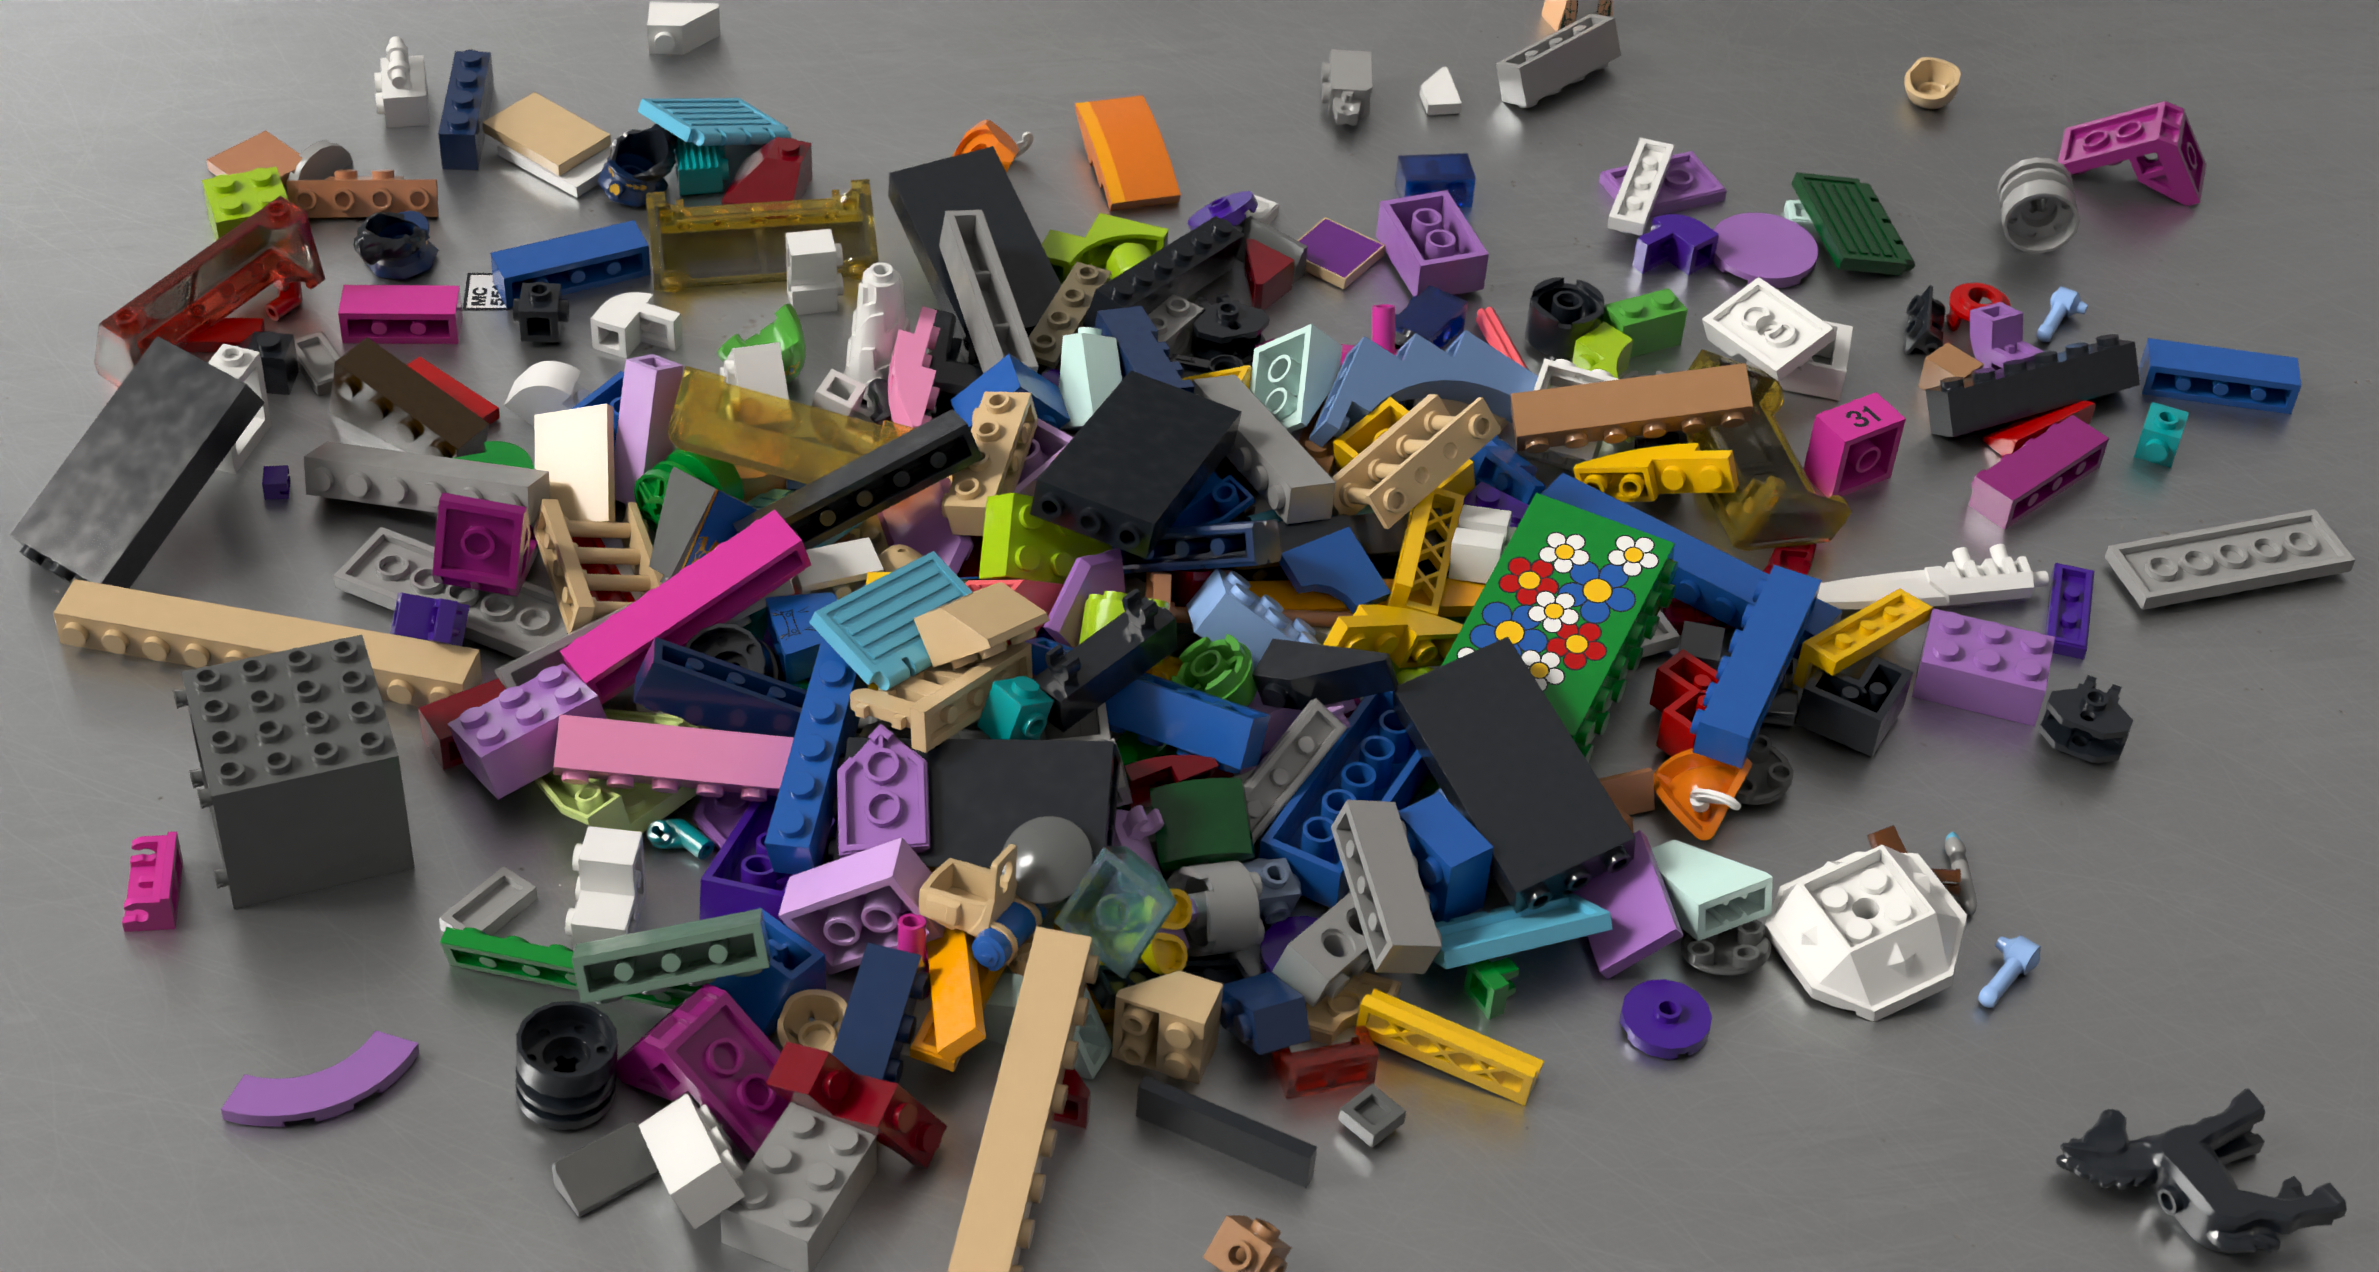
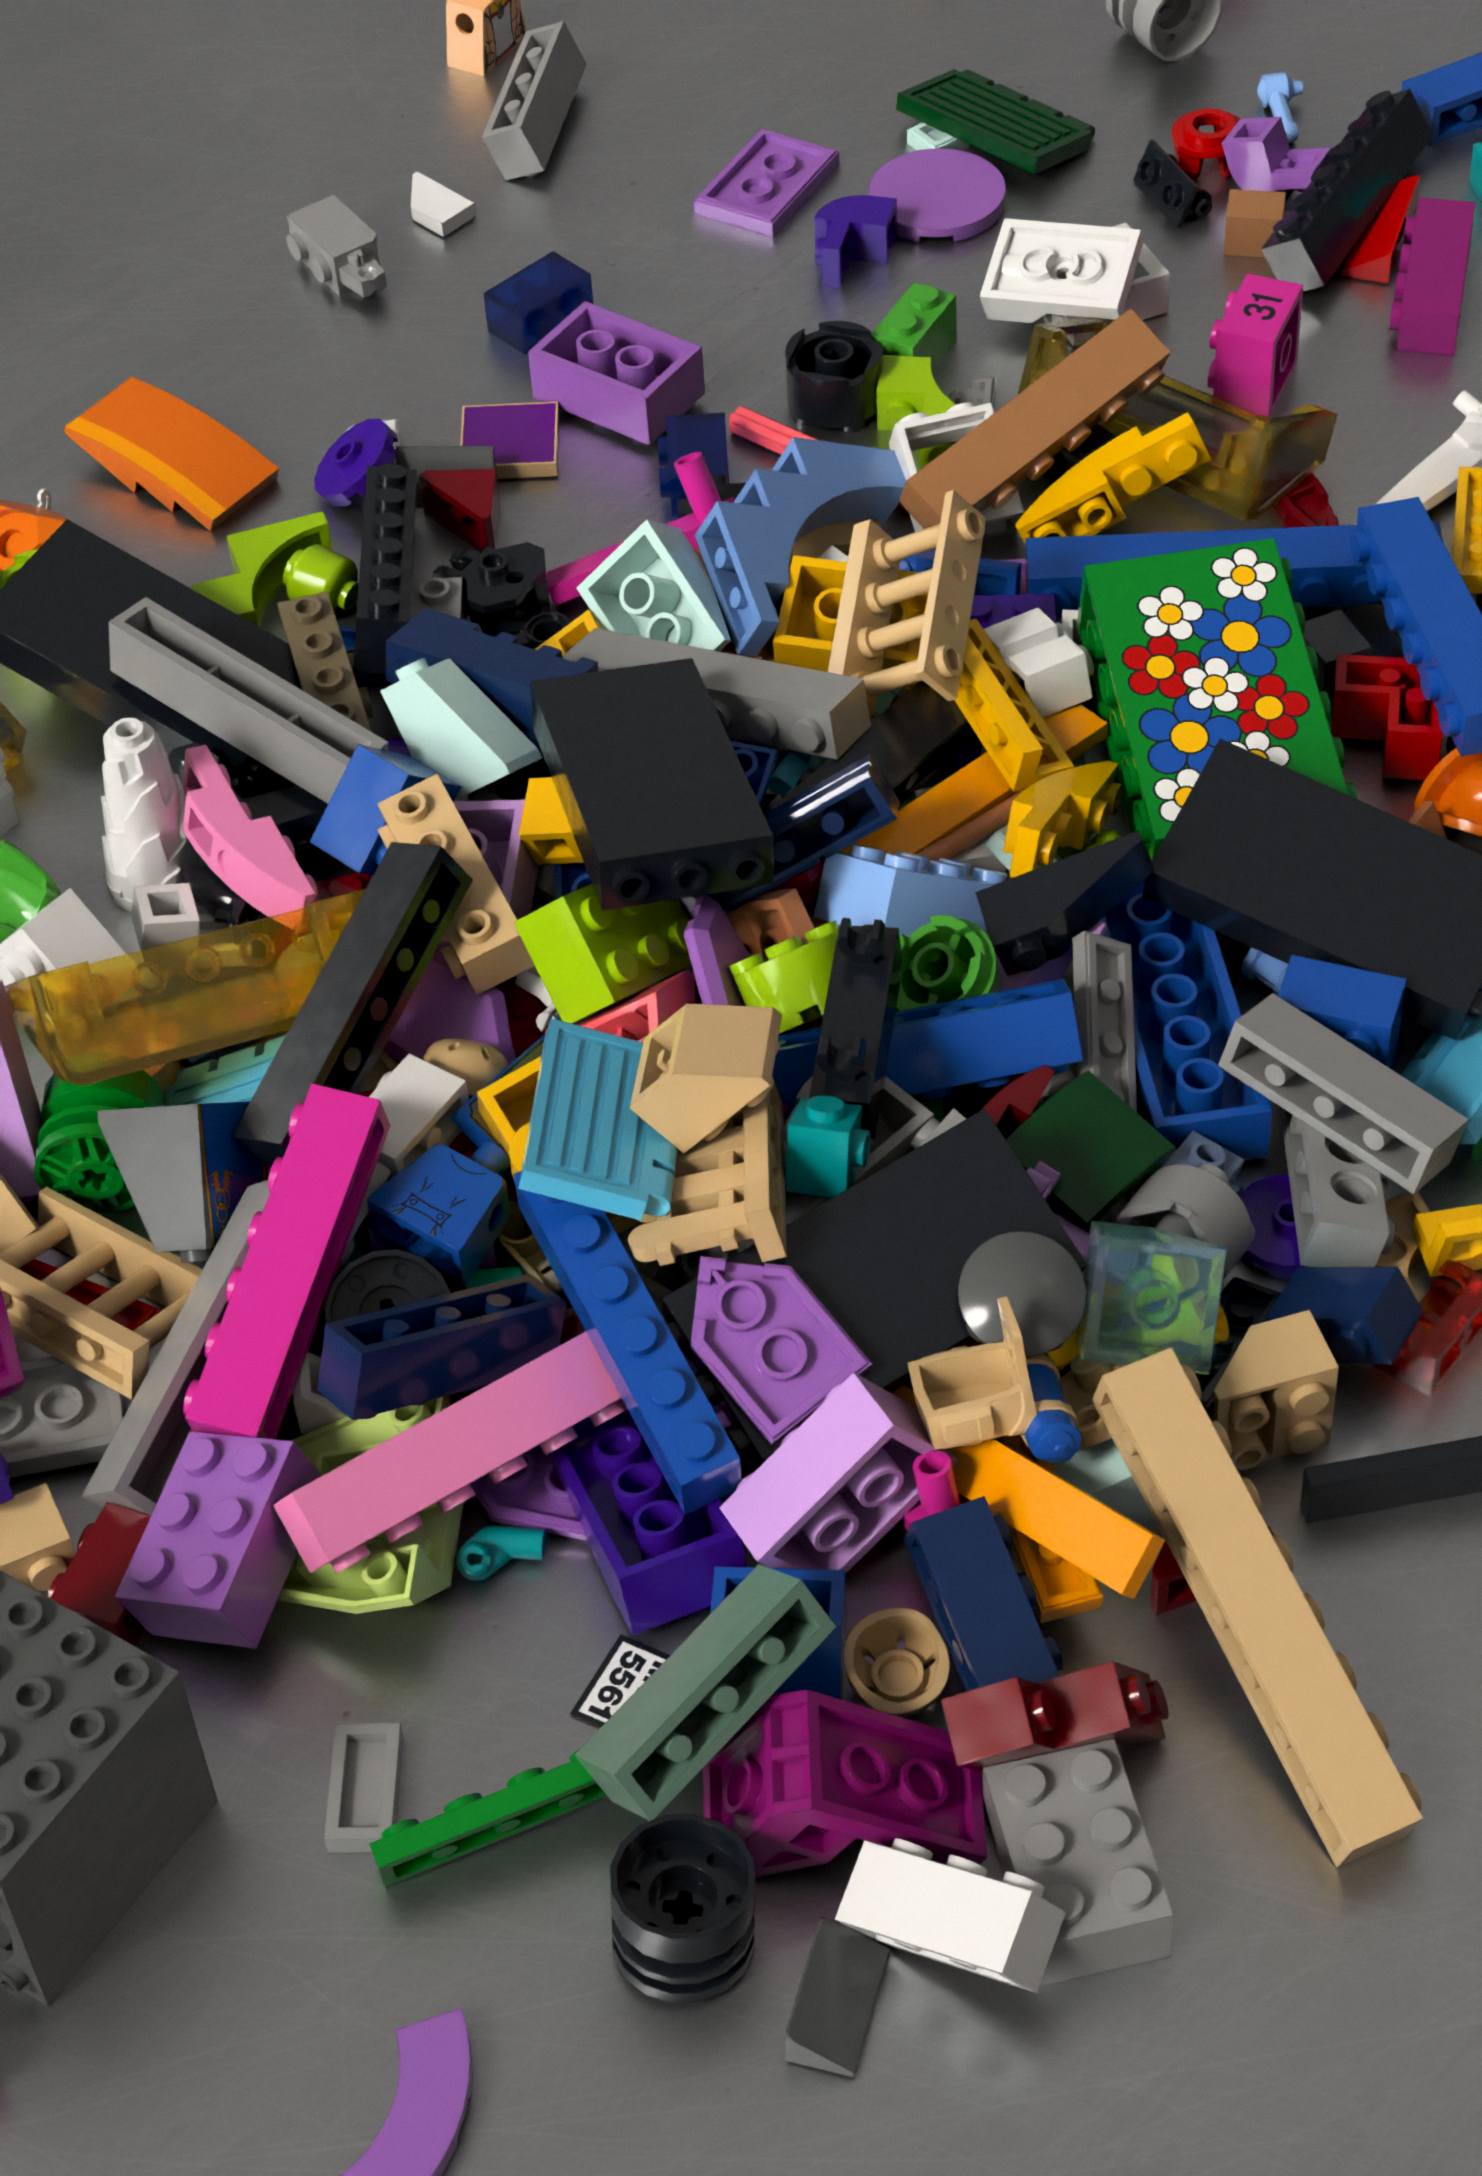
camera: 30 degrees left, 5 degrees up
white brick [565,826,647,952] -> none
blue tile [1278,527,1391,614] -> none
white plate [1607,138,1674,236] -> none

